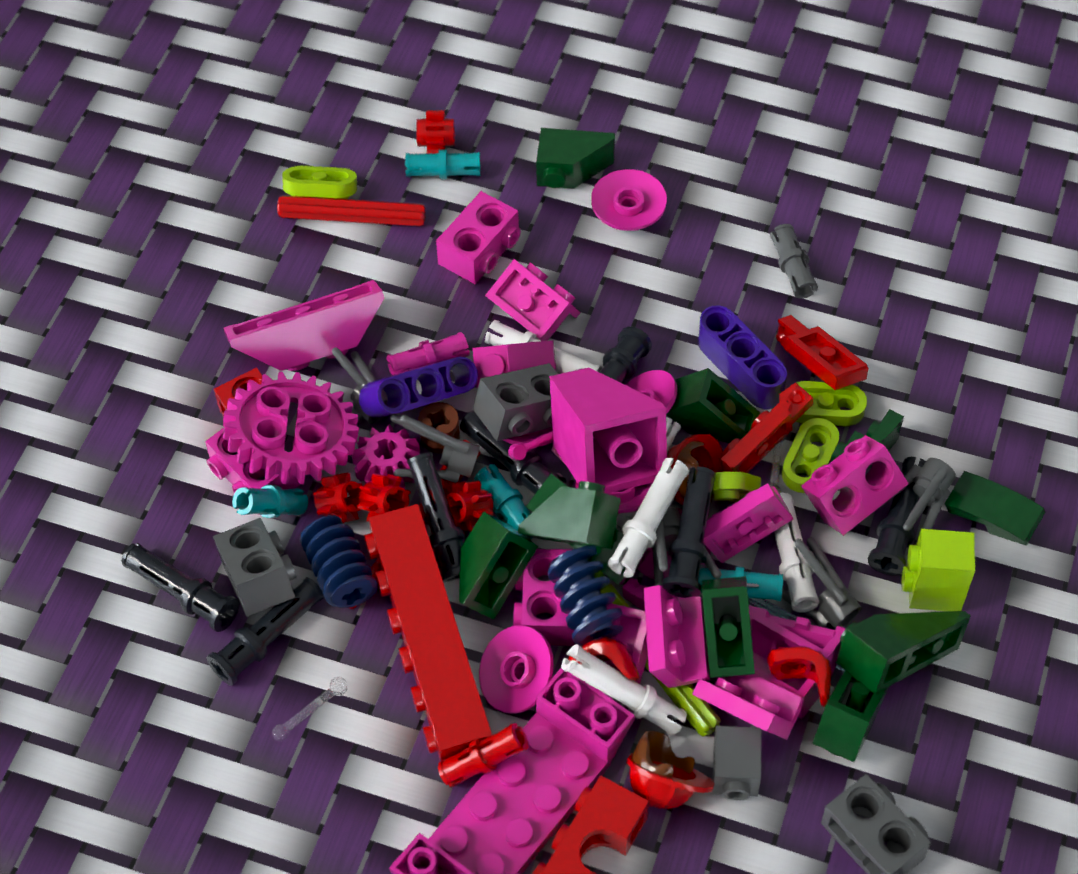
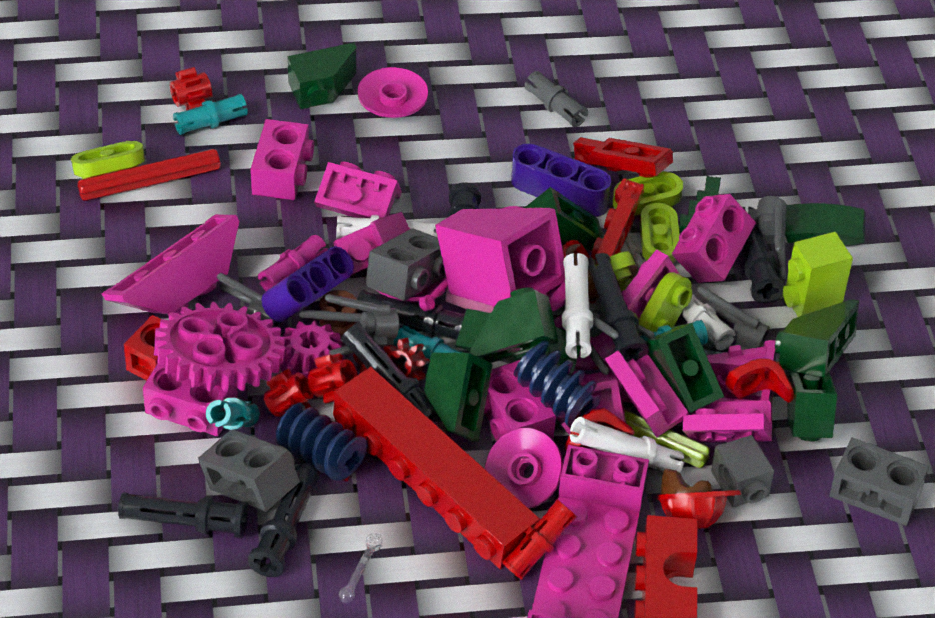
camera: 30 degrees left, 10 degrees down
none -> lime plate [639,272,692,336]

